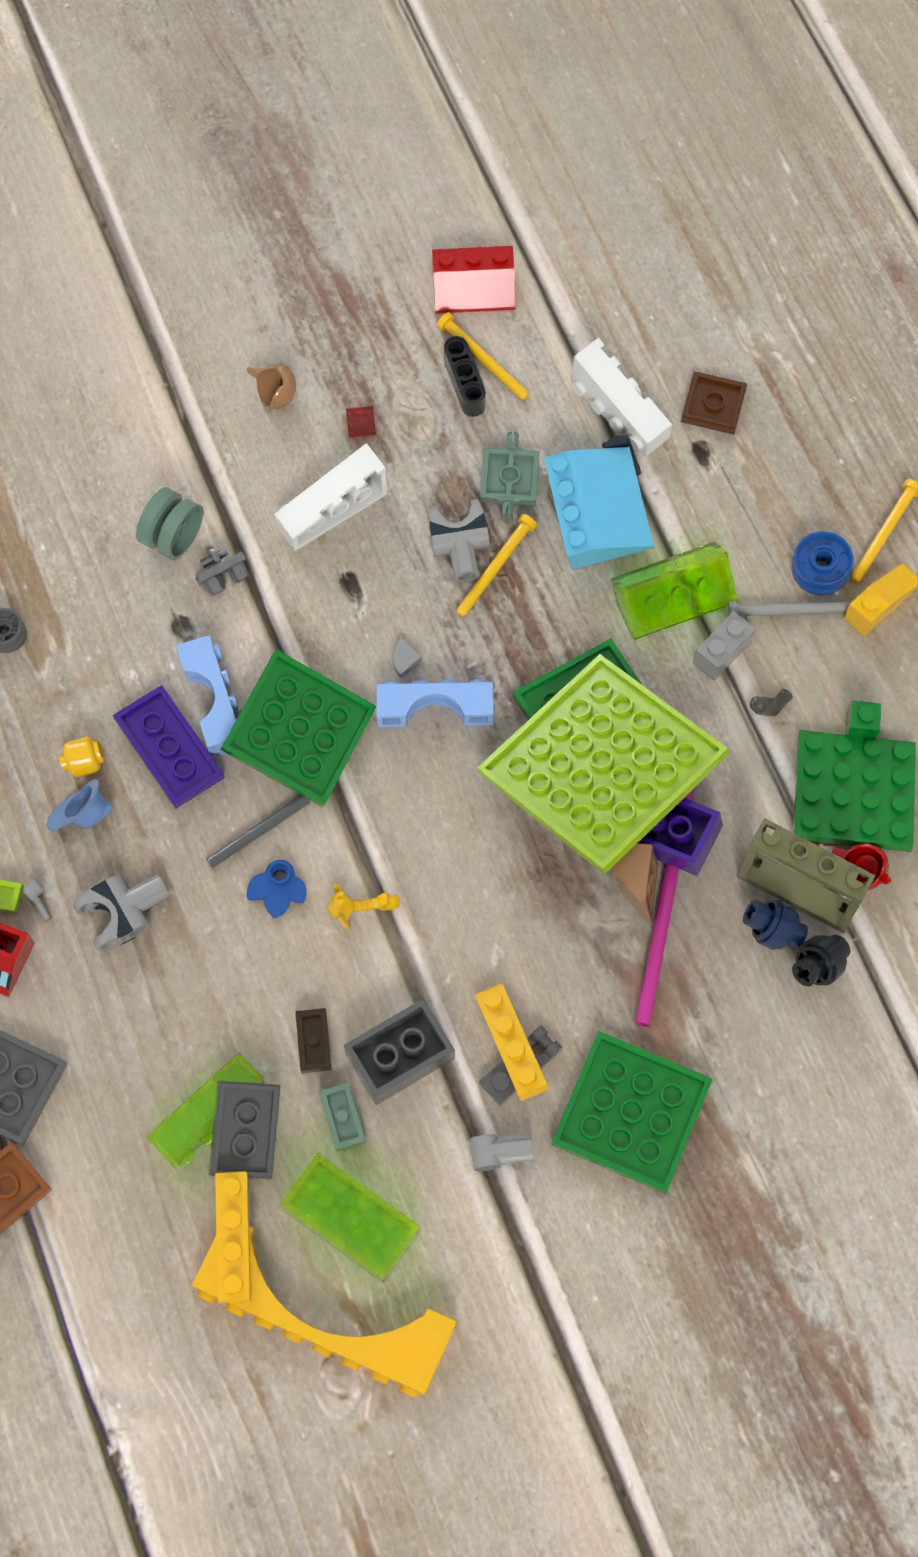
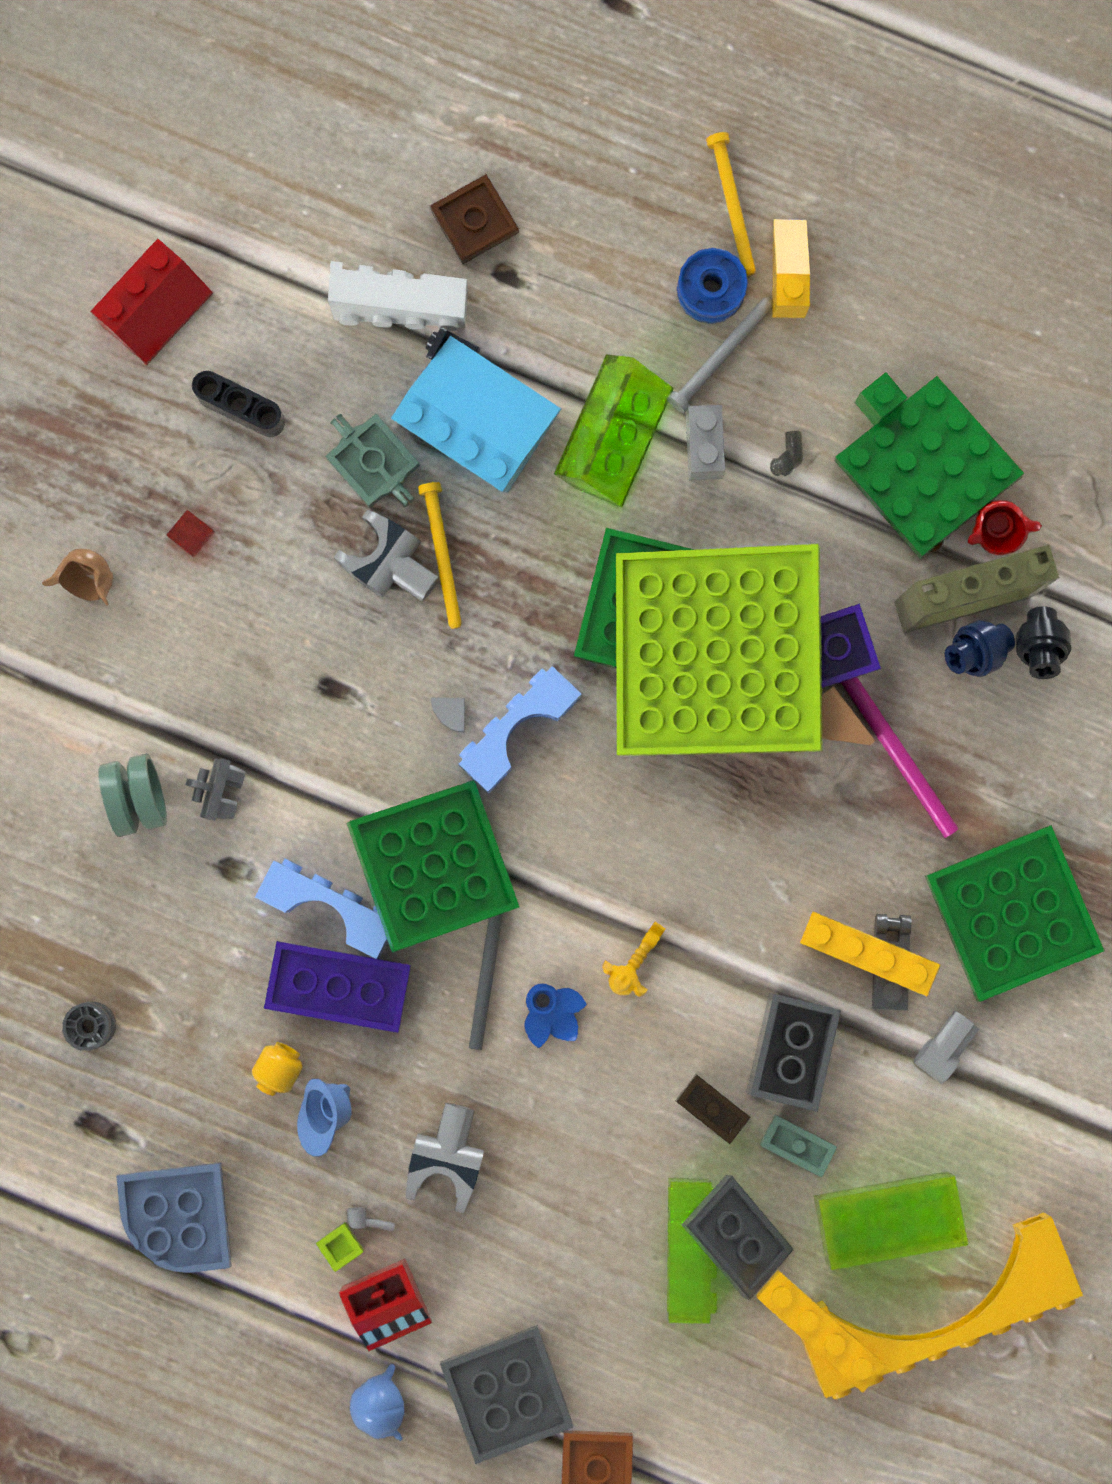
camera: 50 degrees left, 15 degrees up
white wedge [274,443,387,551] -> none
yellow bar [437,312,529,400] -> none

